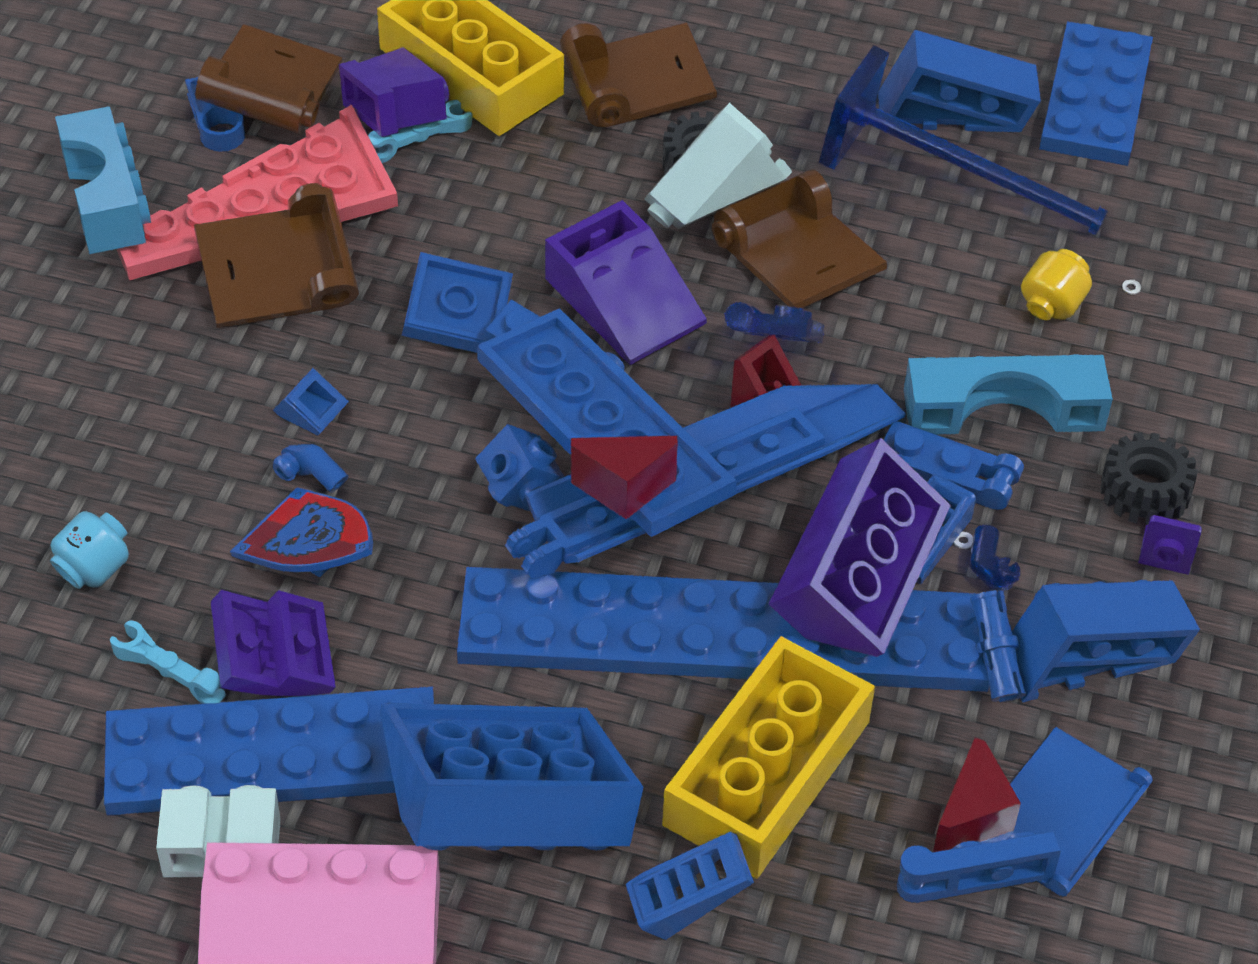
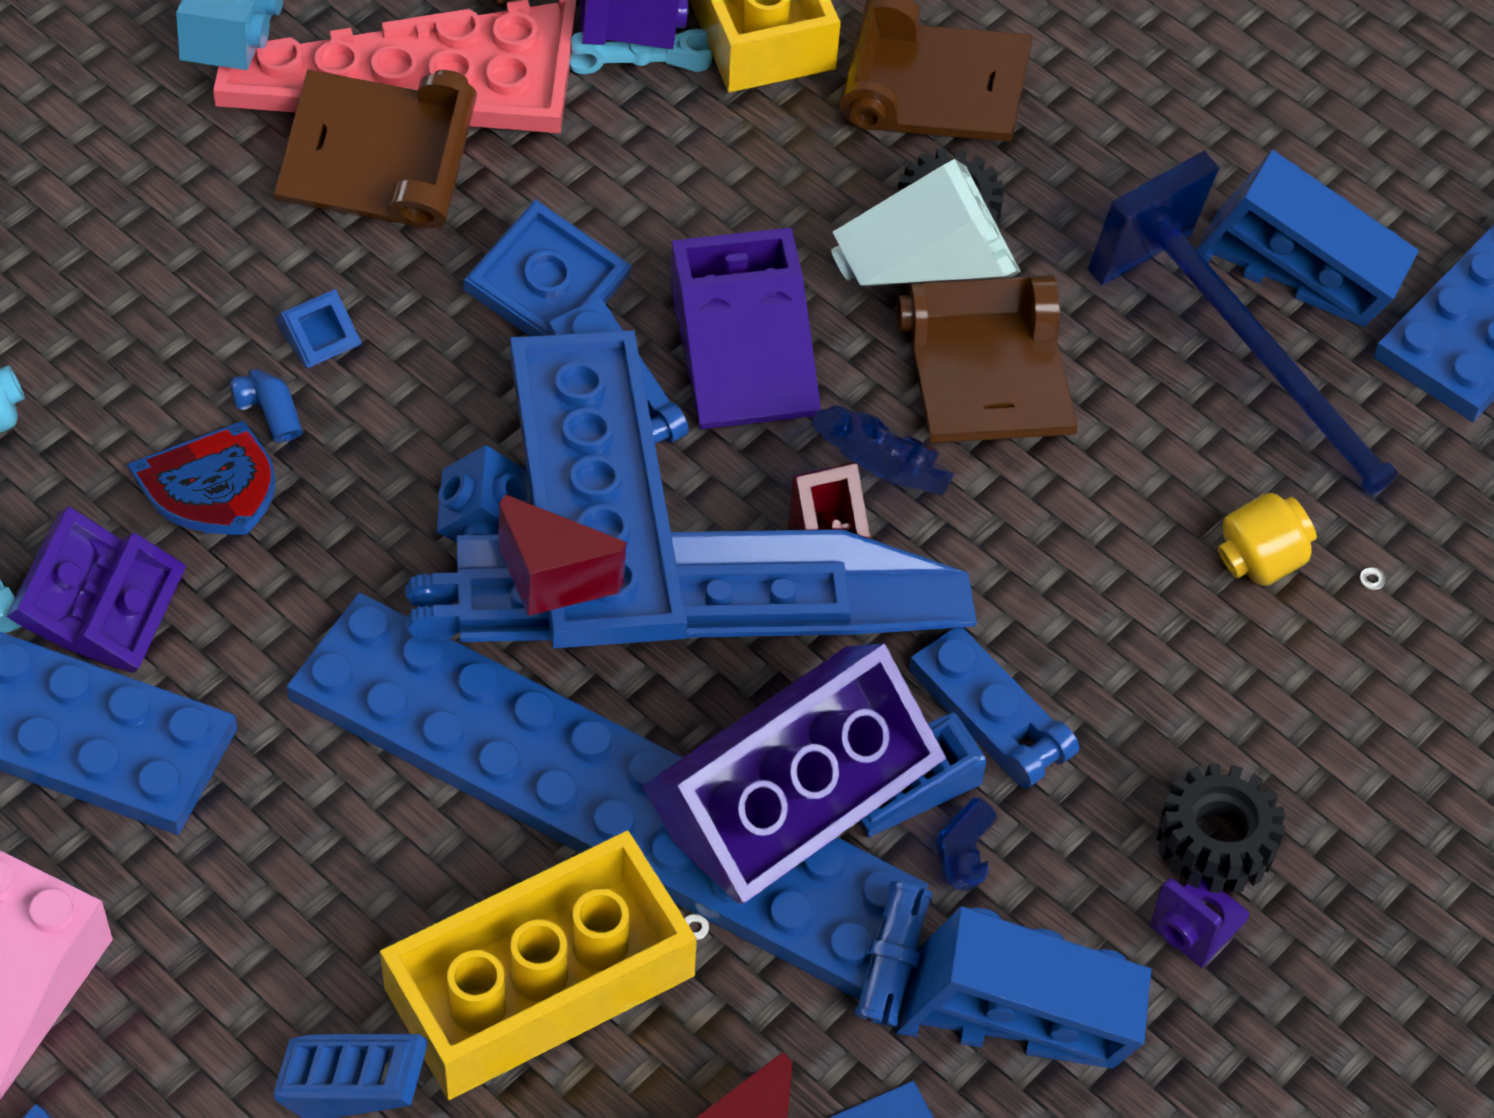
camera: 25 degrees right, 5 degrees up
blue slope [380,703,644,850] -> none
dark azure arch [903,354,1113,435] -> none
white piece [954,531,974,549] -> none

